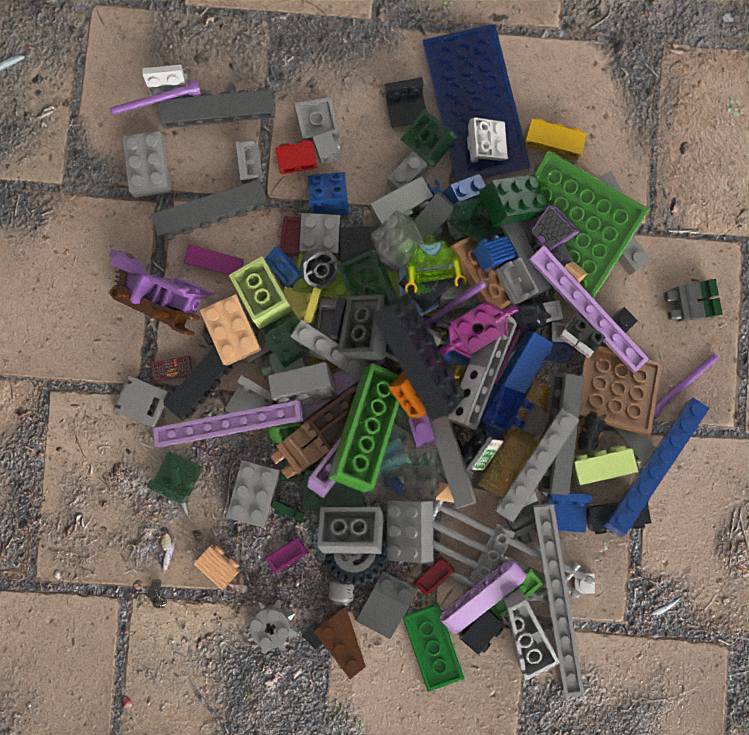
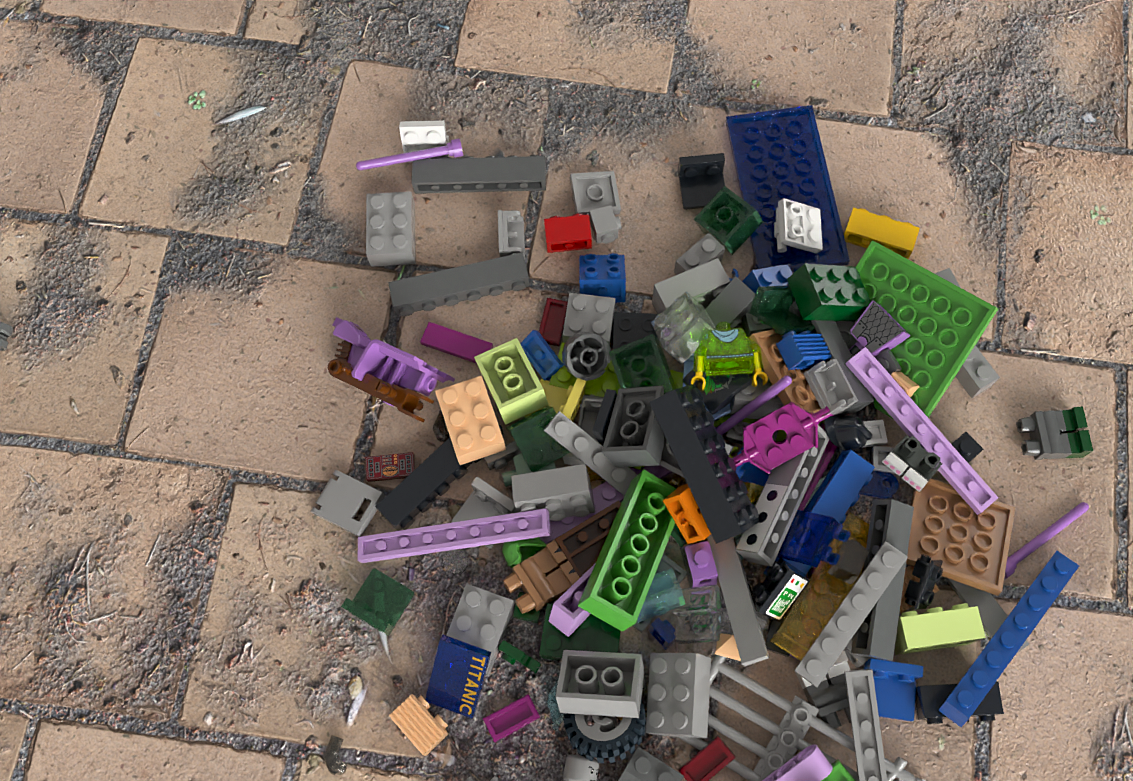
camera: 10 degrees right, 15 degrees down
none -> clear blue tile [425,635,491,719]

